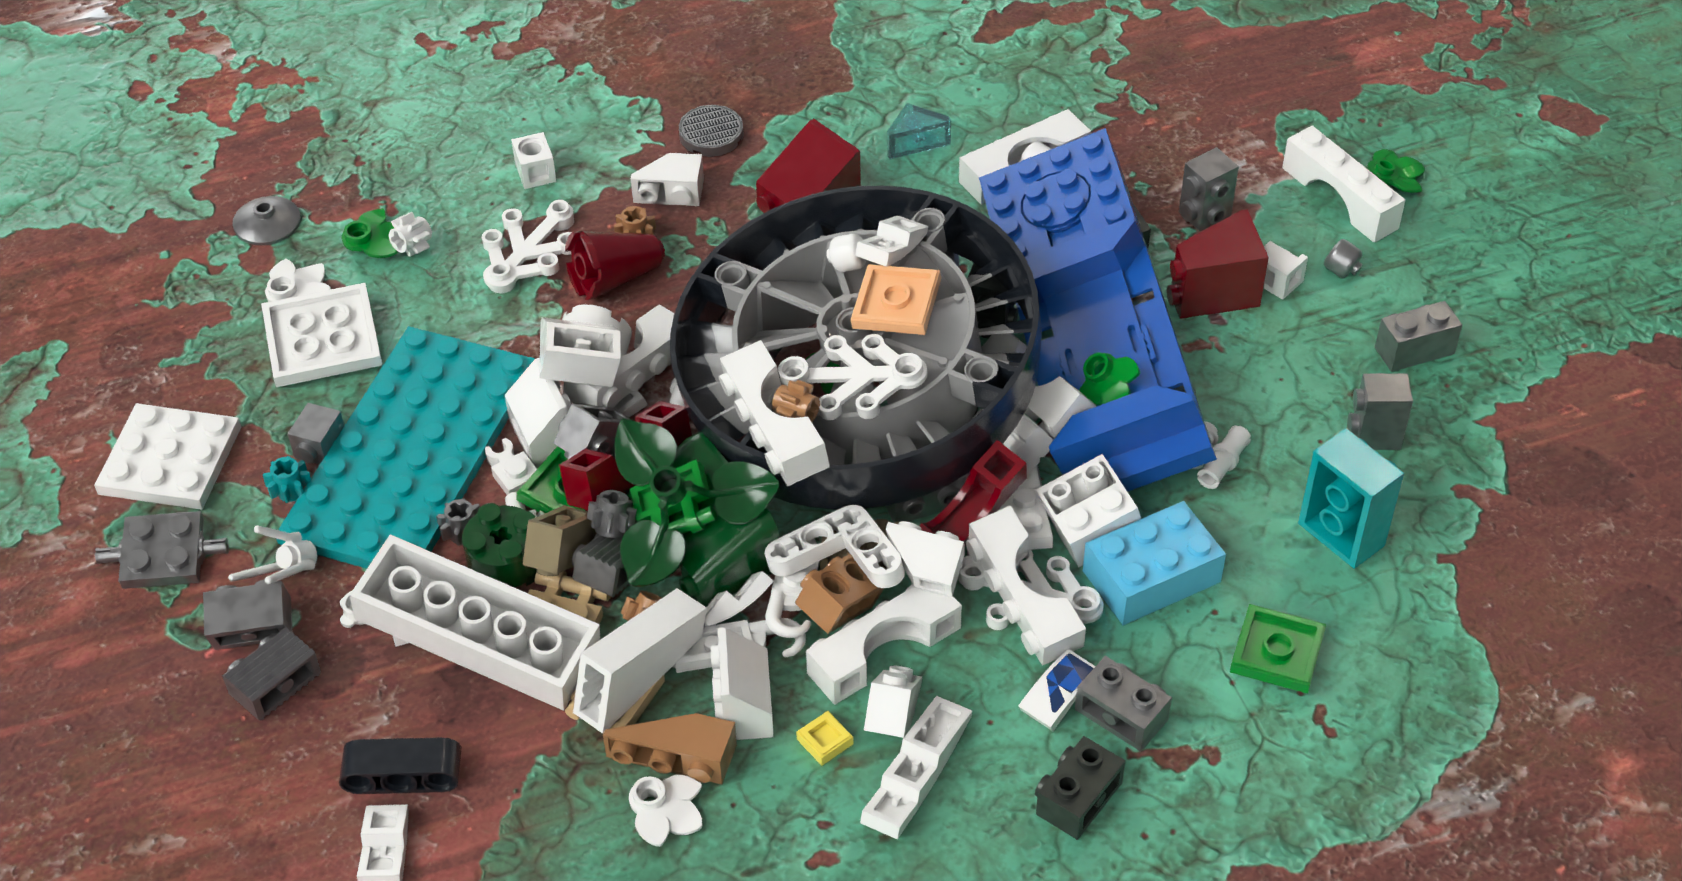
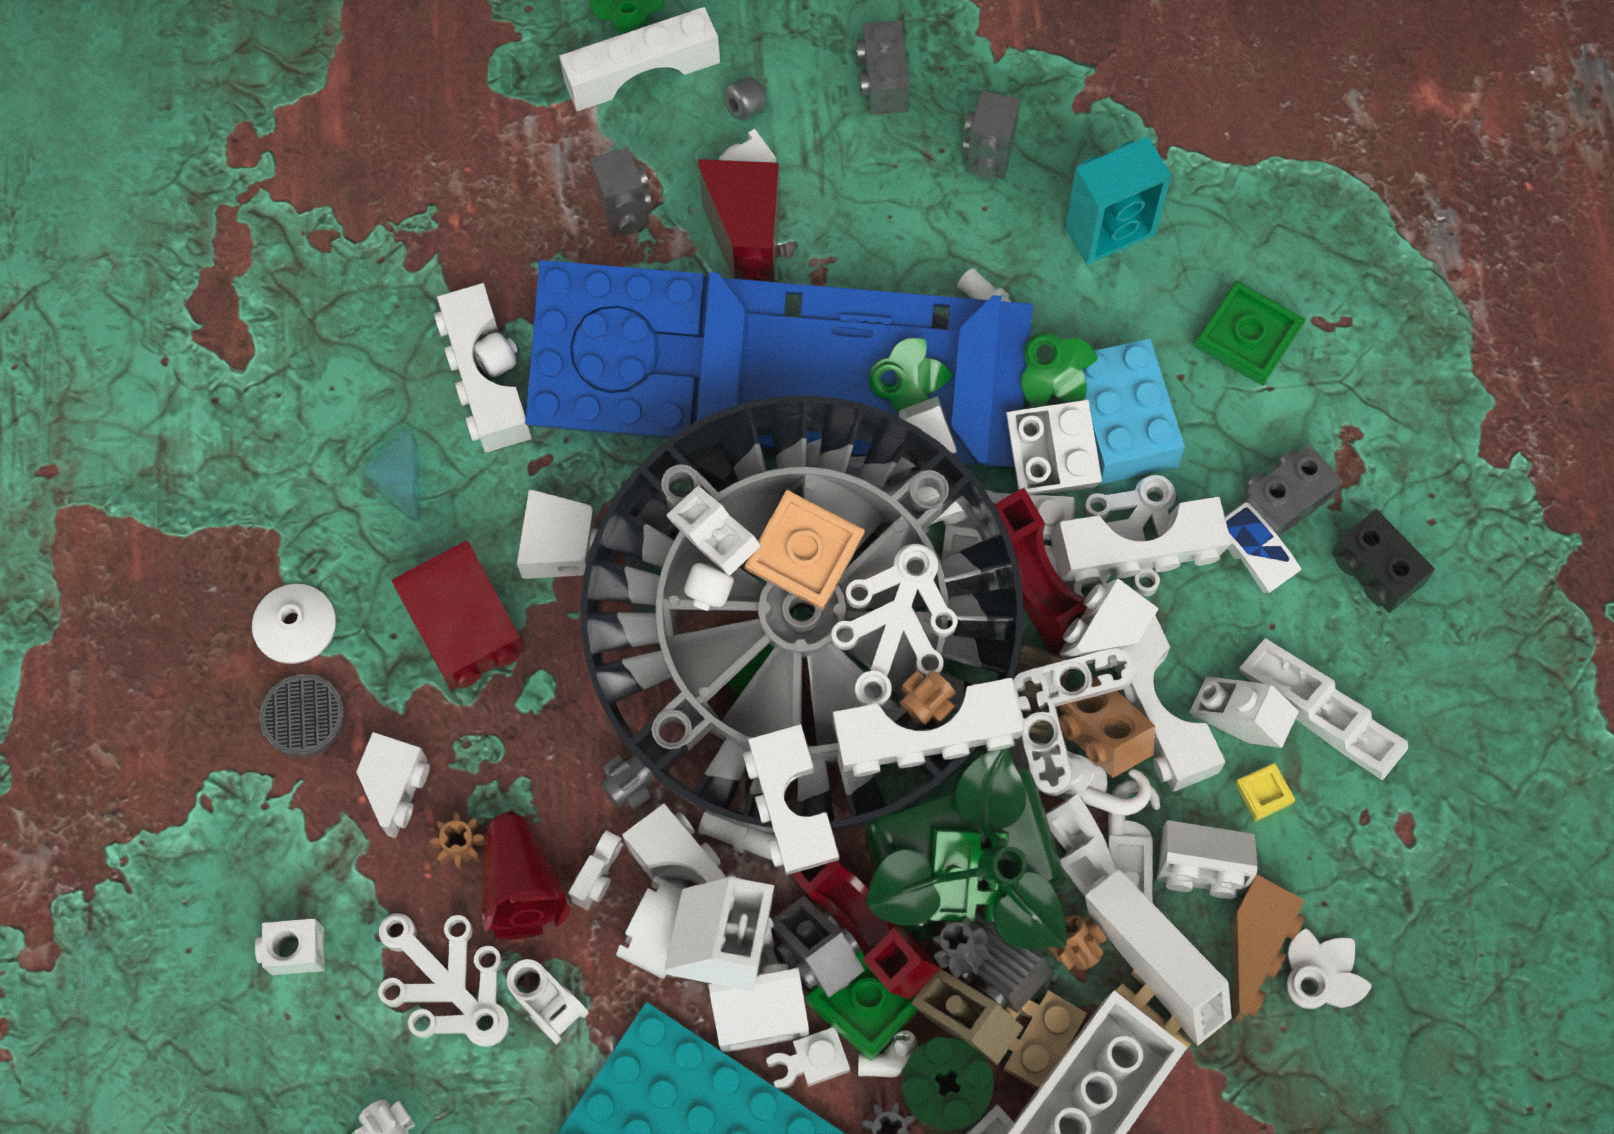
camera: 75 degrees left, 20 degrees up
none -> white dish [252,584,336,664]
none -> white piece [507,959,589,1045]
none -> white plate [568,830,624,911]
none -> white arch [742,724,839,875]
none -> green plate [1021,332,1098,408]

